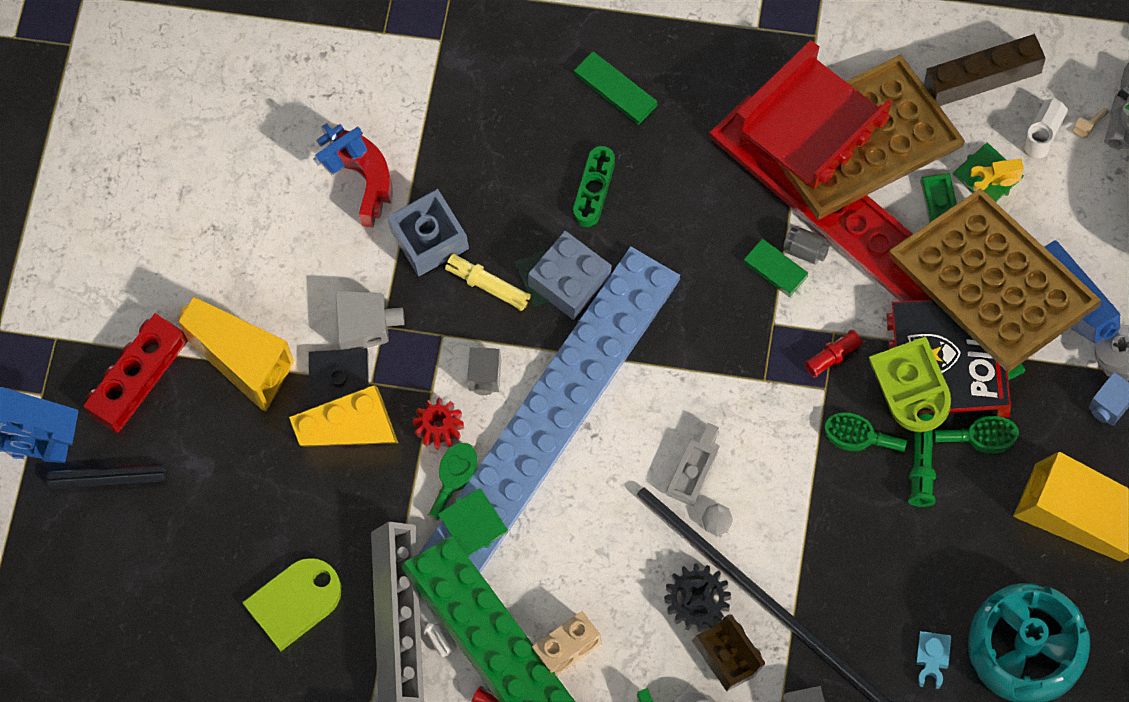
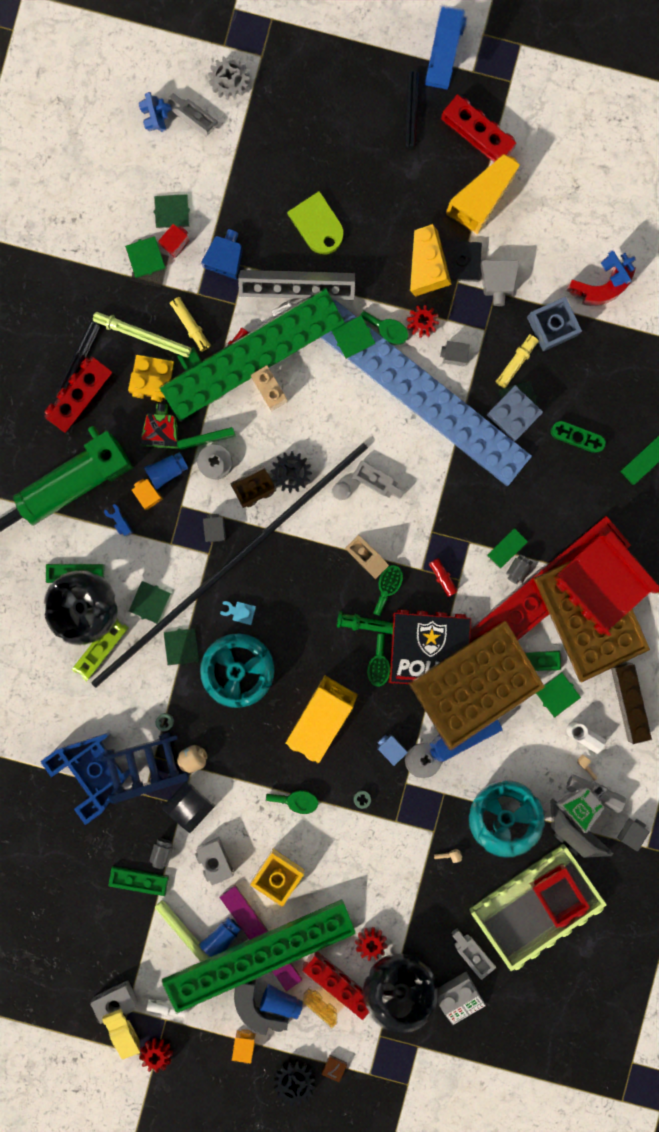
camera: 90 degrees right, 20 degrees up
lime tile [869,336,951,432] -> none
yellow plate [970,158,1024,191] -> none
none -> tan slope [345,535,389,579]

